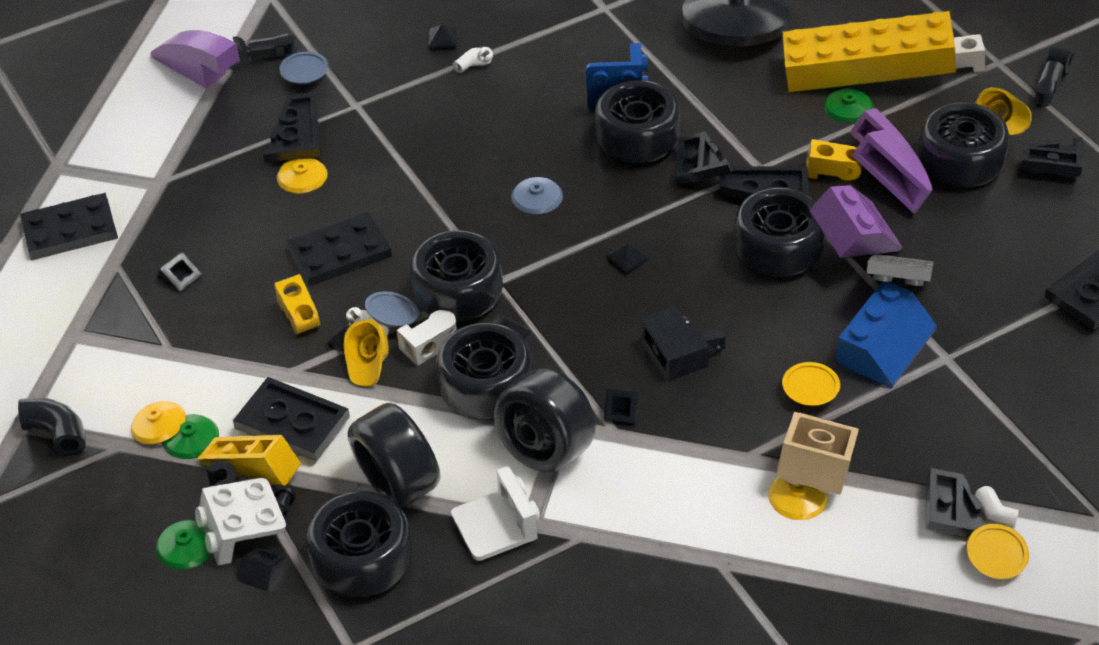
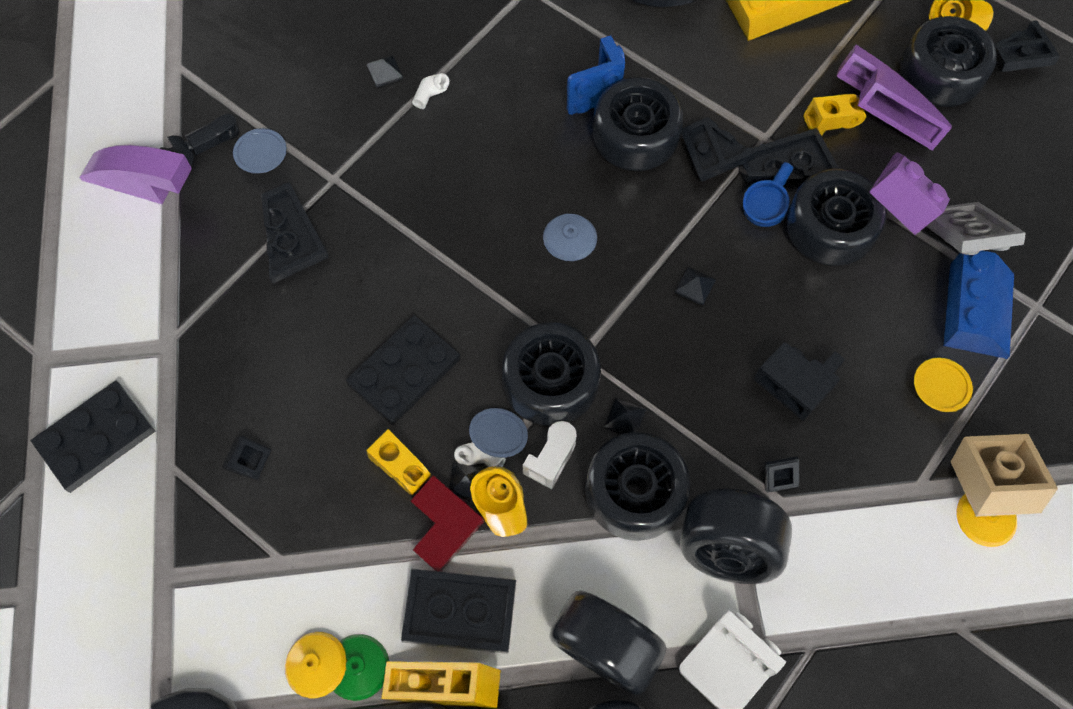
camera: 25 degrees left, 20 degrees up
yellow piece [277,158,328,193] -> none
green piece [823,89,874,123] -> none
none -> dark red tile [411,475,485,572]
none -> blue piece [743,162,794,227]

